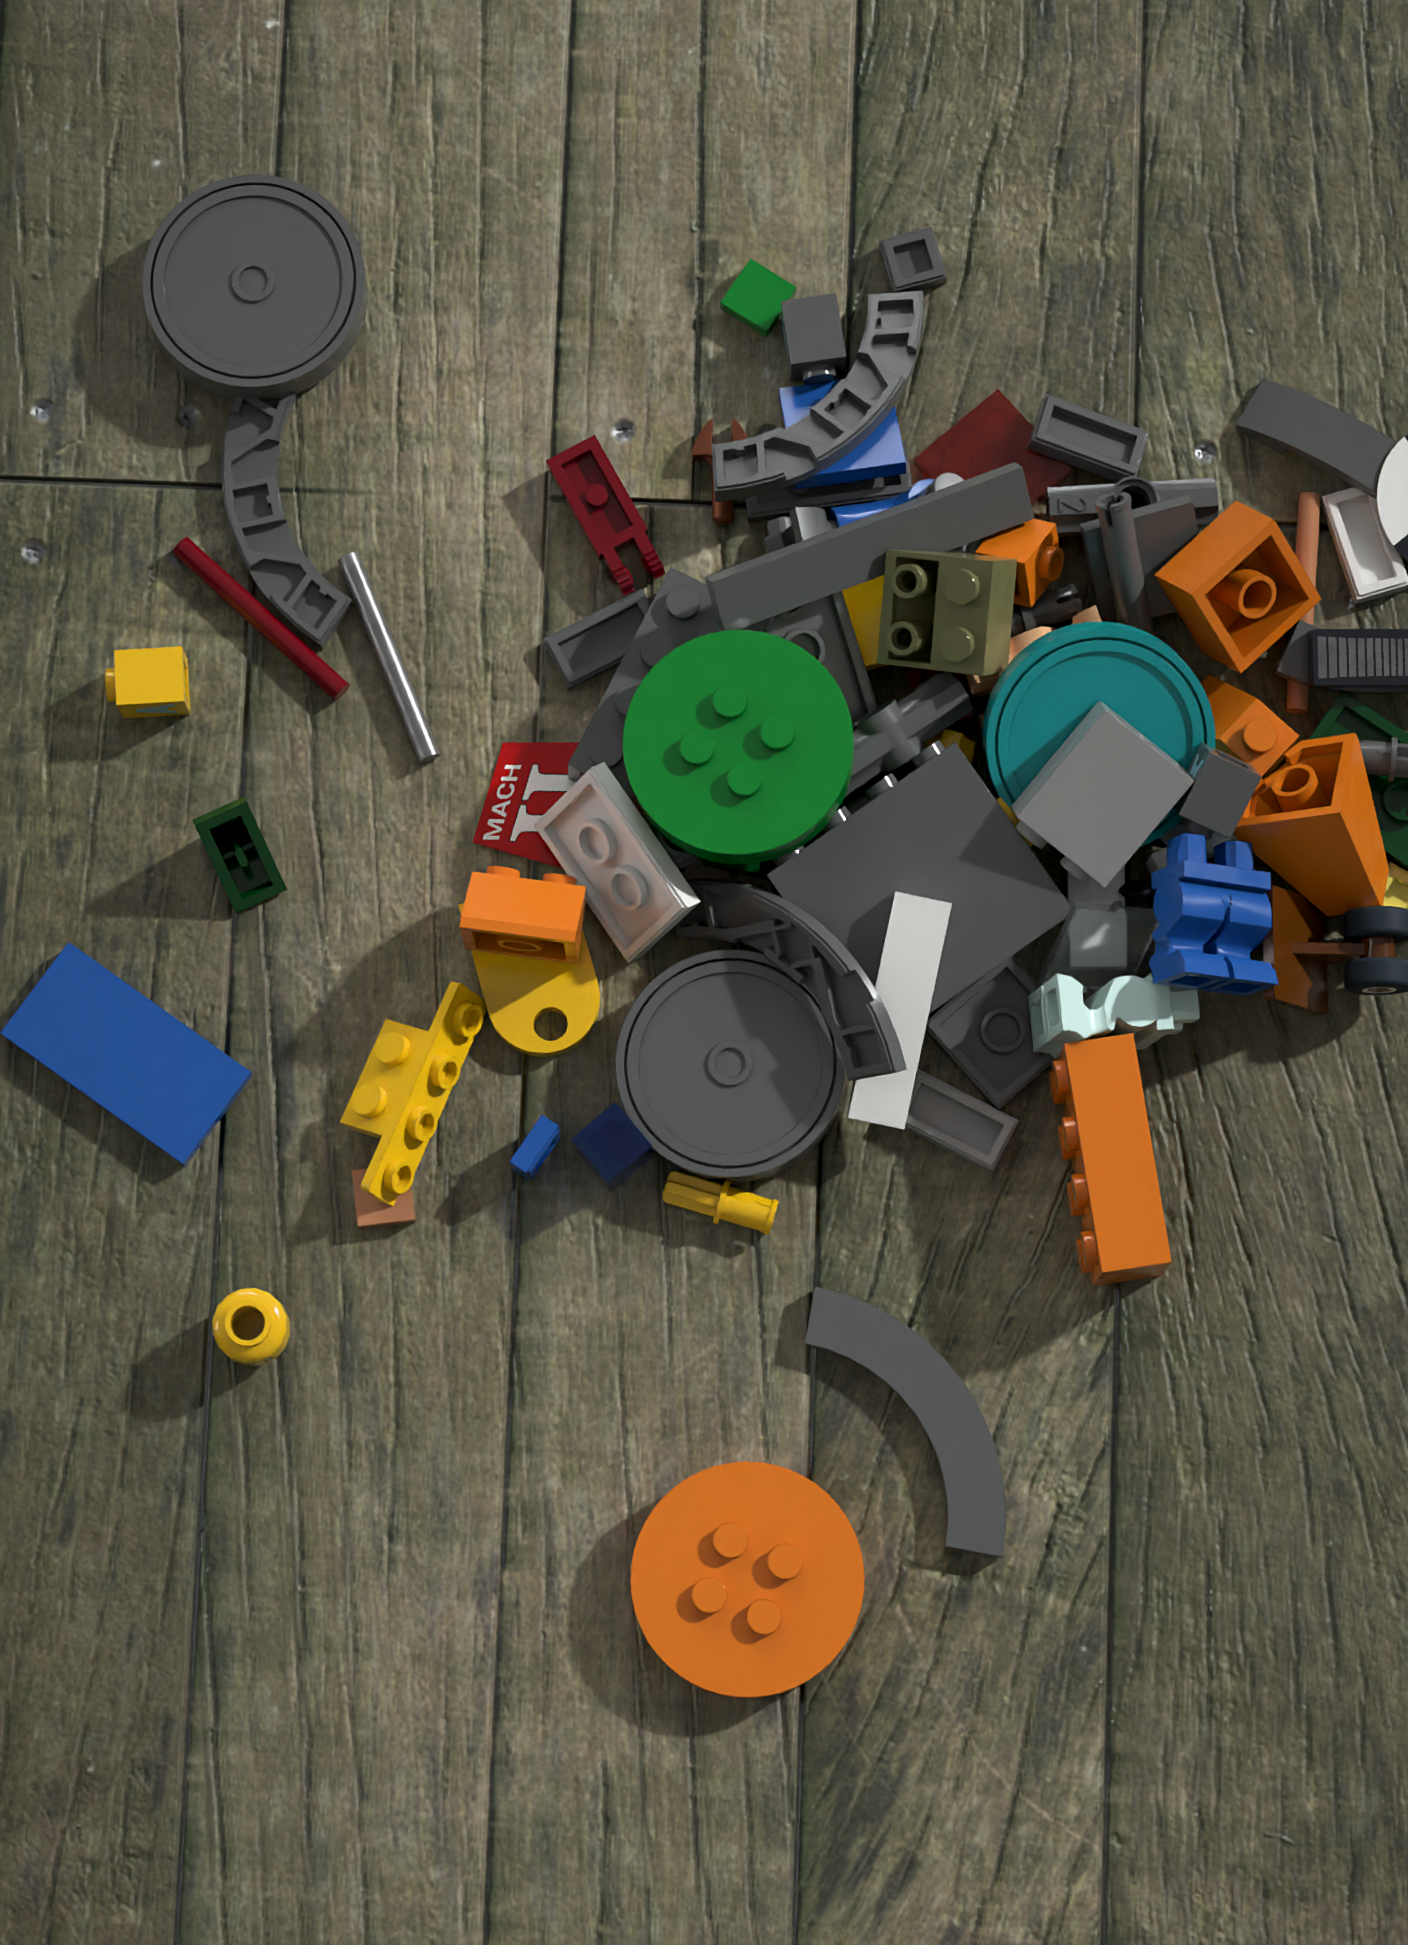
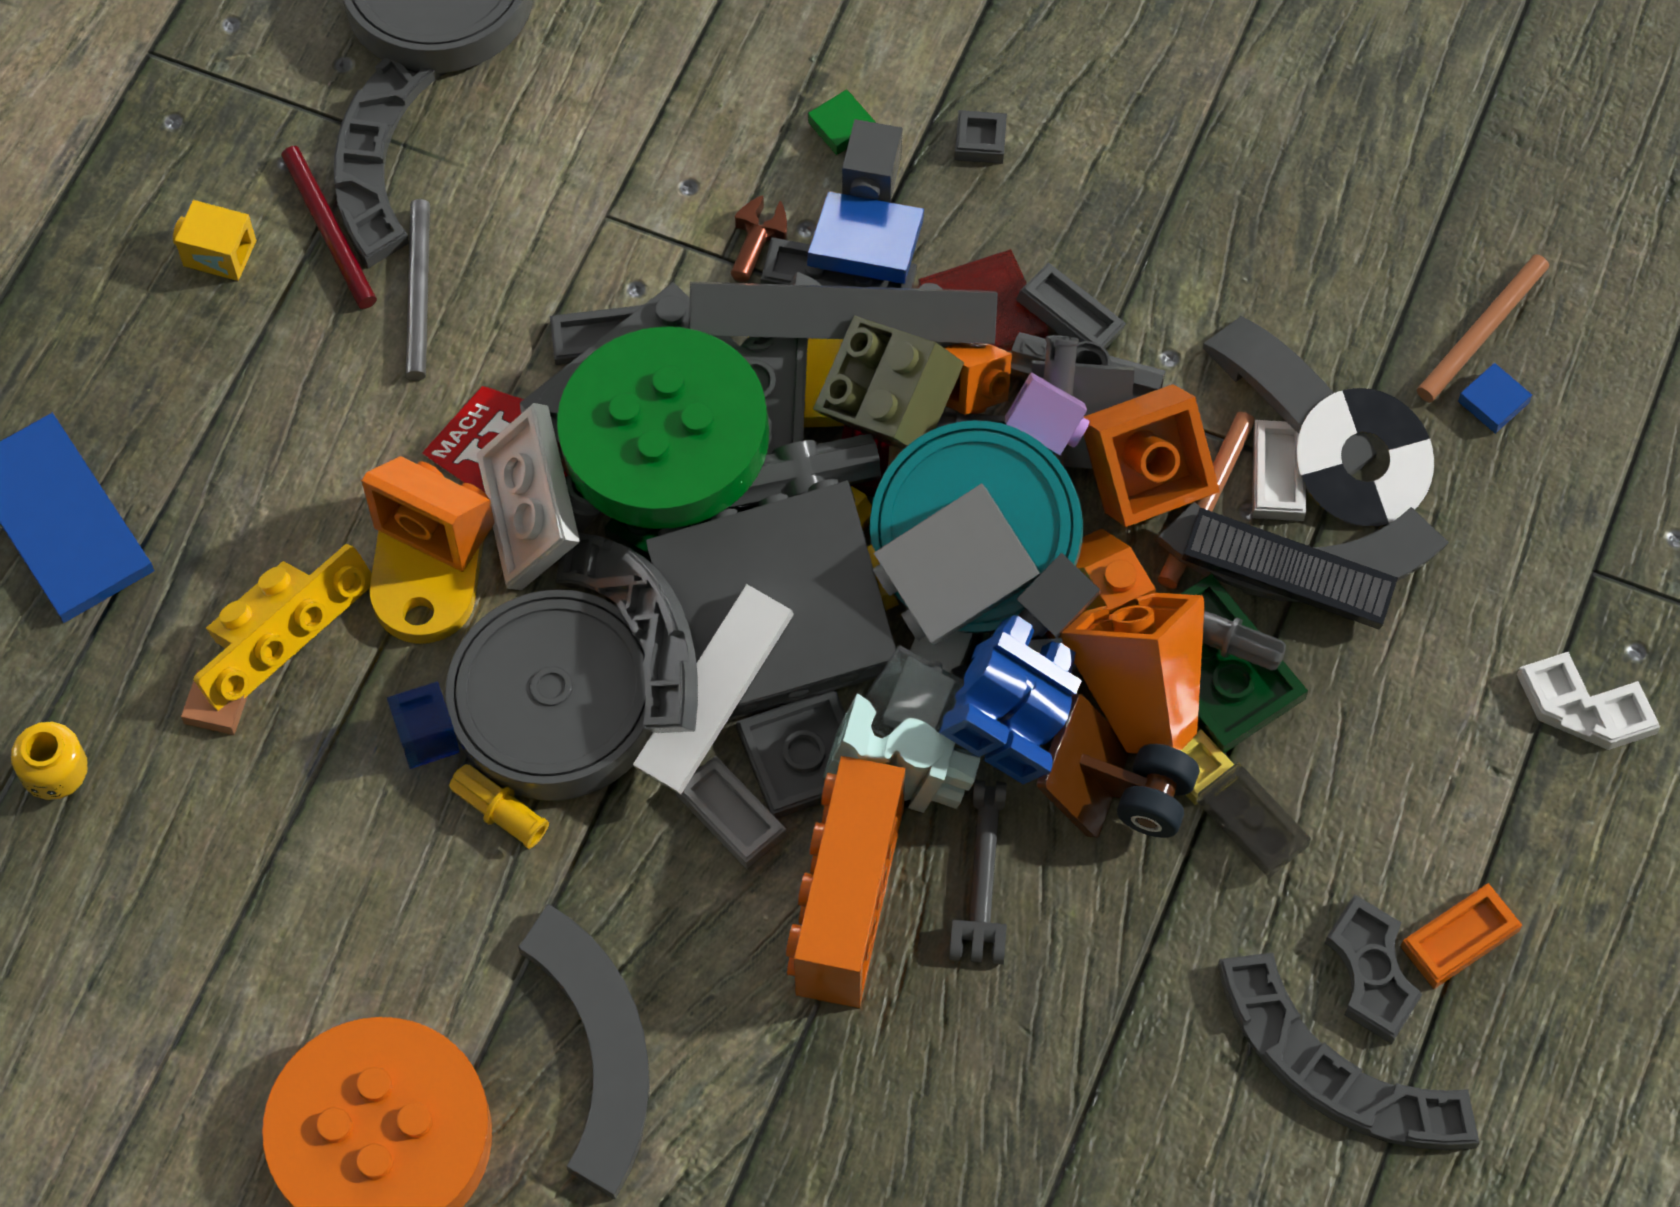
camera: 20 degrees right, 15 degrees down
dark green slope [192,796,287,913] -> none
blue tile [509,1115,561,1181] -> none
dark red hinge [546,435,666,596] -> none
dark grey tile [711,291,923,502] -> none
none -> dark grey hinge [949,780,1007,964]
none -> lavender brick [1005,372,1090,455]

